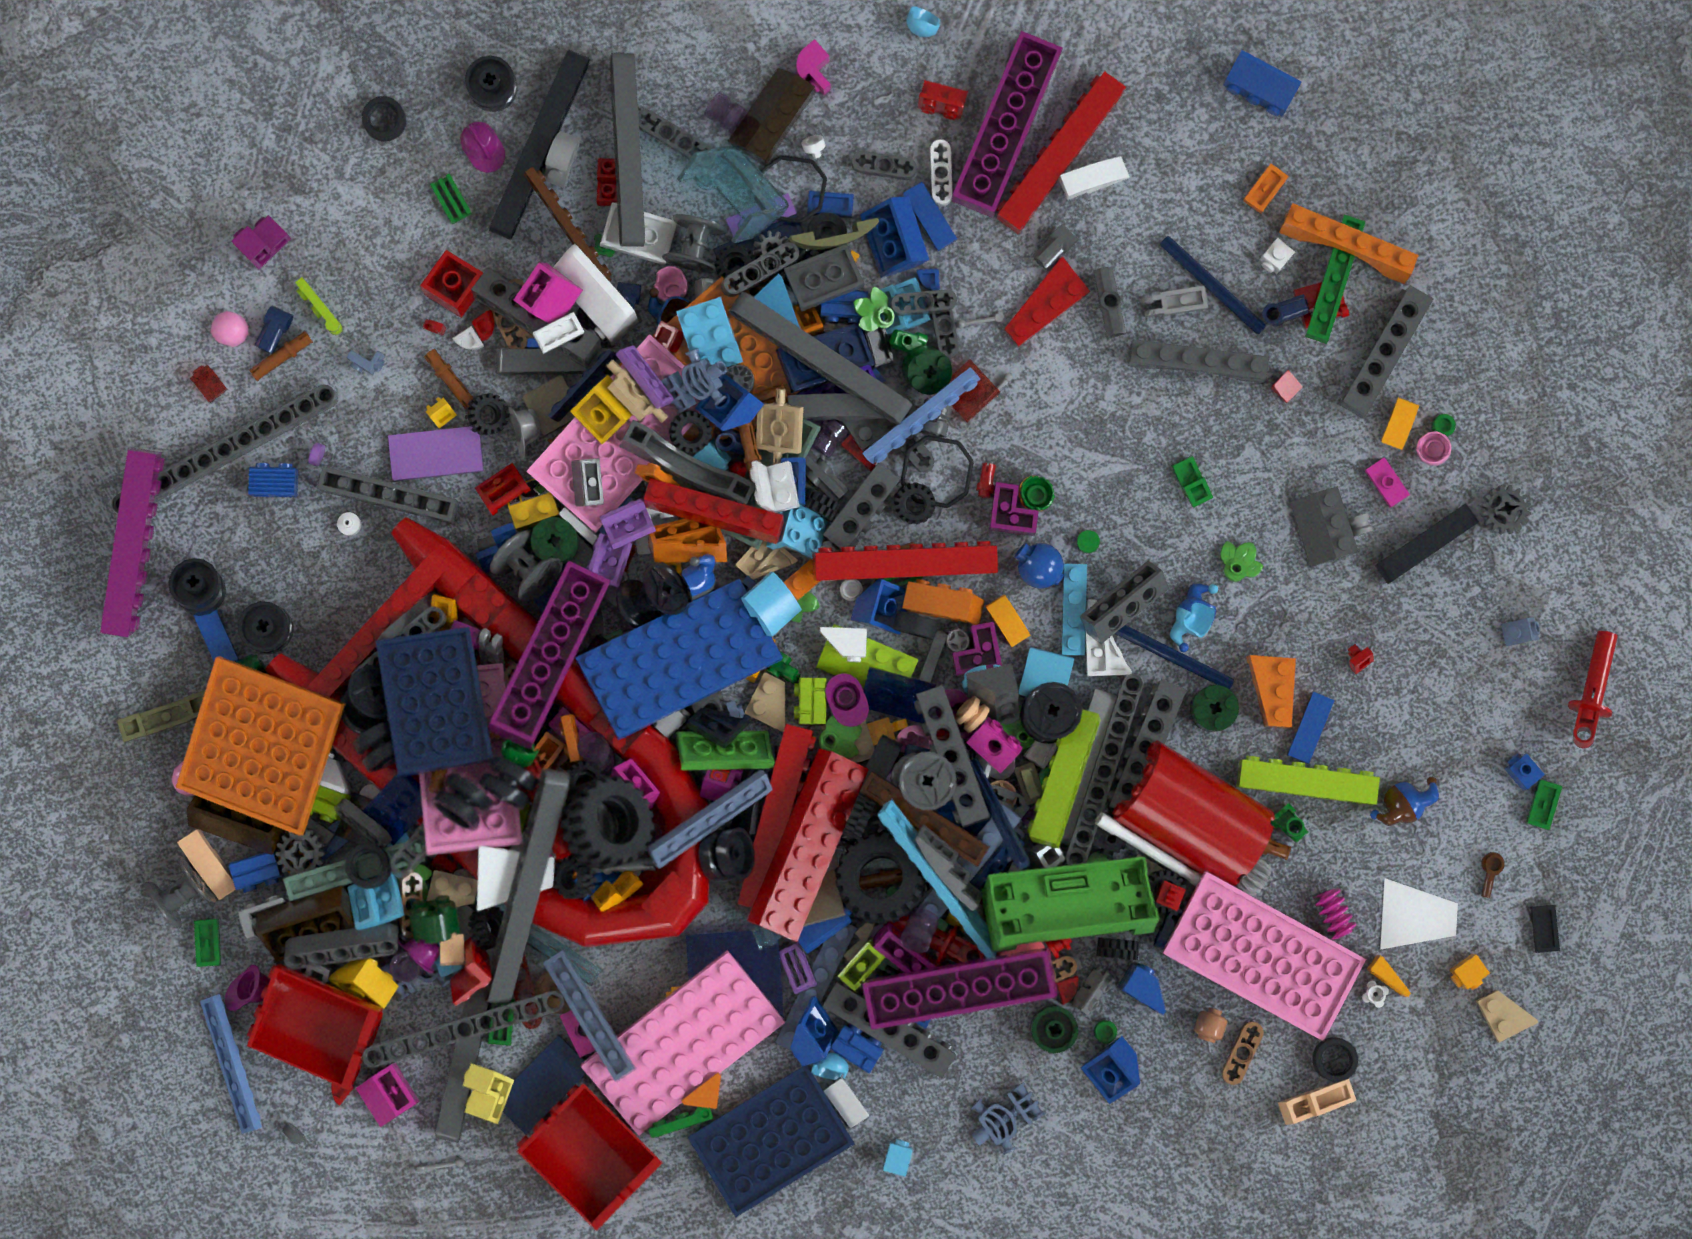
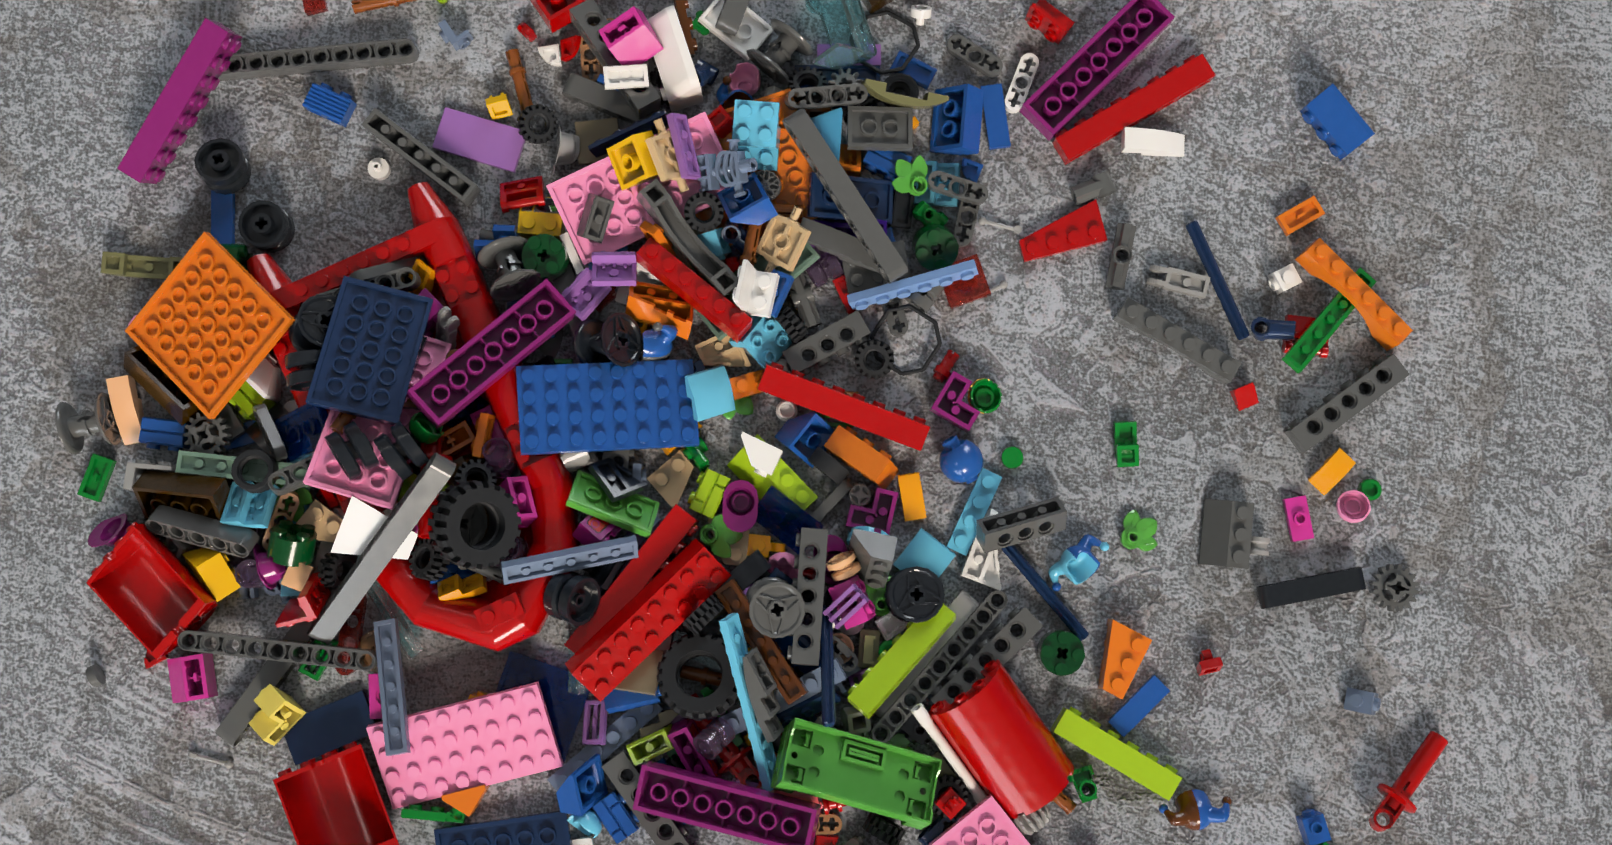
camera: 25 degrees right, 0 degrees up
medium blue plate [200,994,262,1134] -> none
medium lavender tile [308,443,325,467] -> none
none -> medium lavender tile [823,583,869,630]

